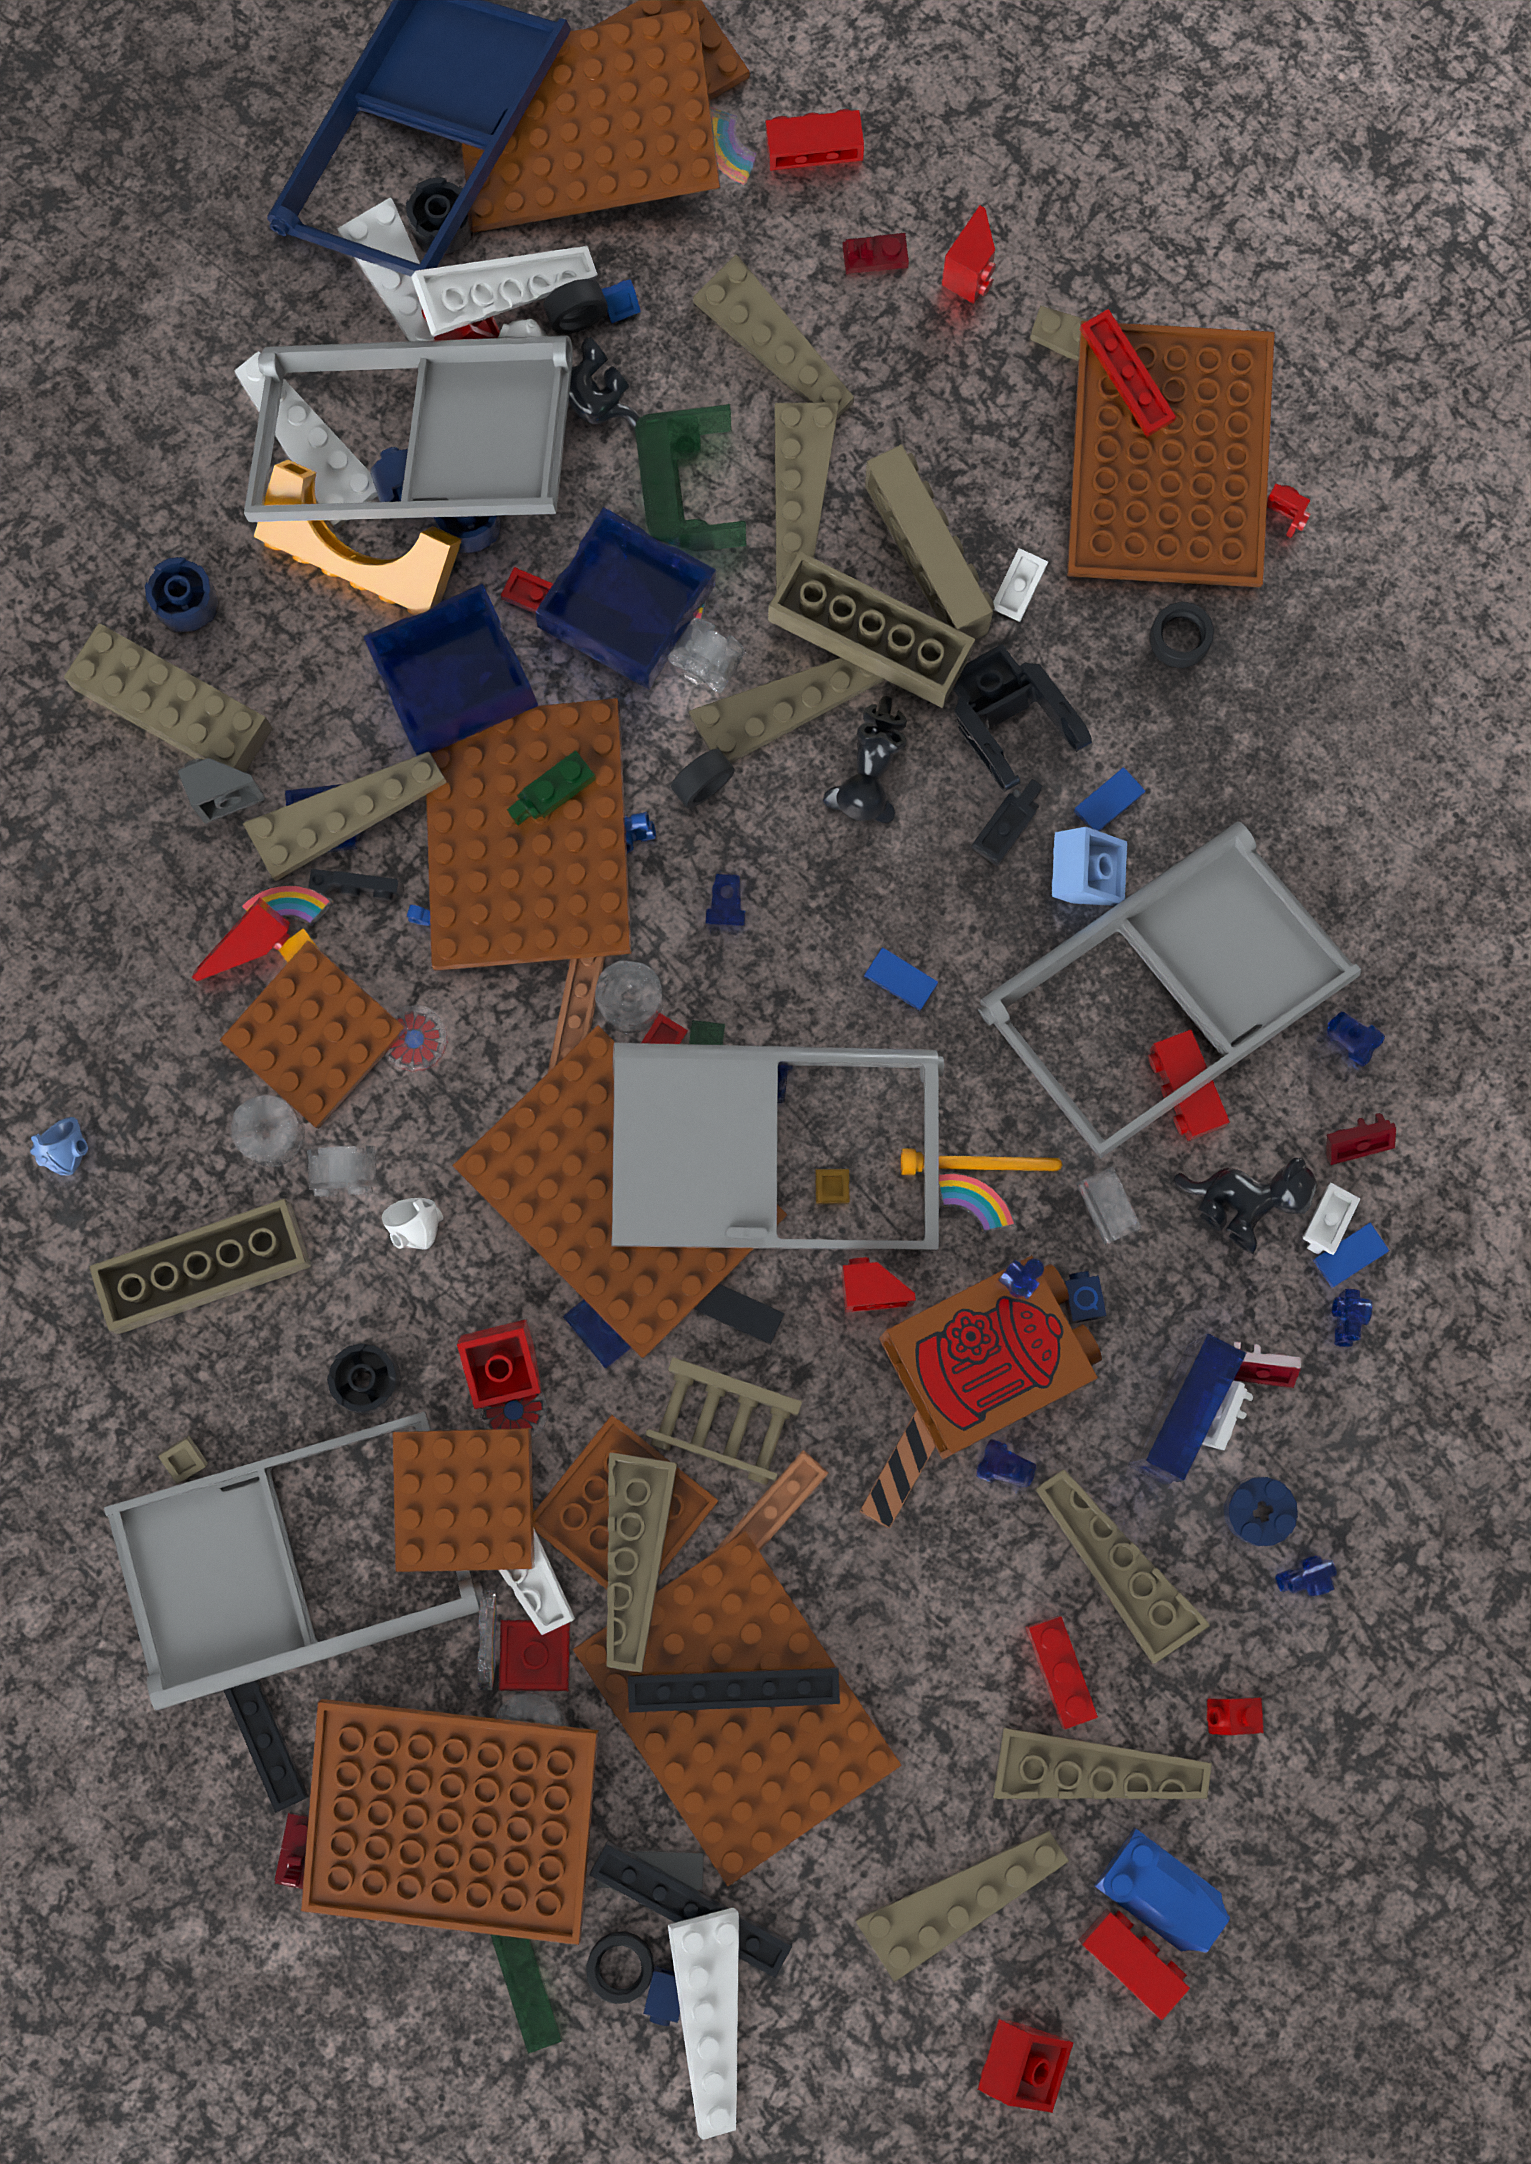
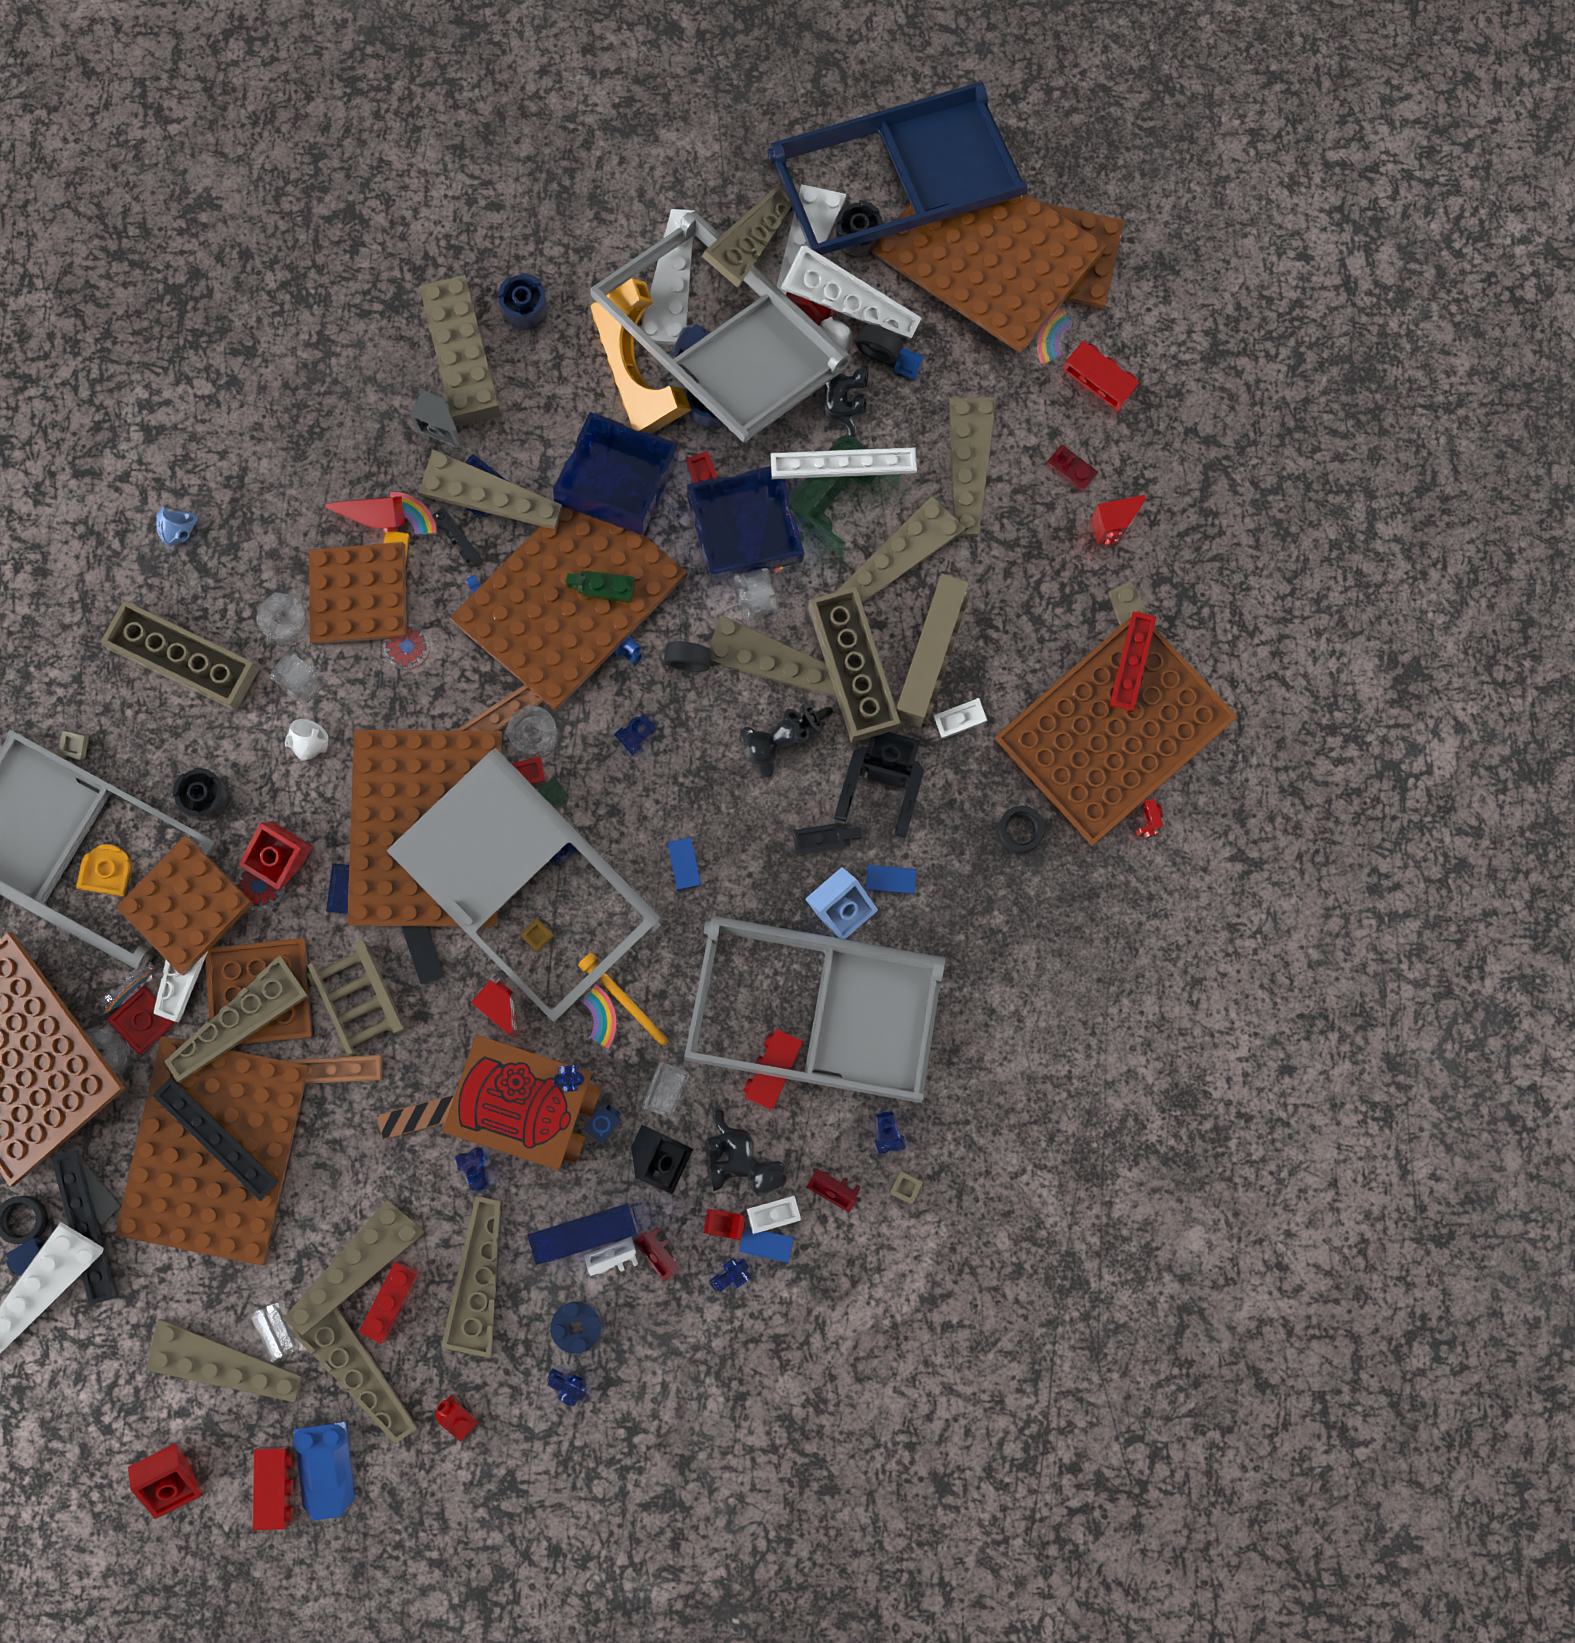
camera: 40 degrees right, 0 degrees up
none -> light orange tile [76,844,132,897]
none -> clear brick [250,1303,299,1363]
none -> dark tan wing [283,1200,425,1336]
none -> black slope [631,1125,693,1195]
none -> dark tan wing [702,184,792,288]
none -> red bracket [703,1208,745,1240]
none -> white tile [771,447,917,479]
none -> dark tan plate [889,1171,923,1205]

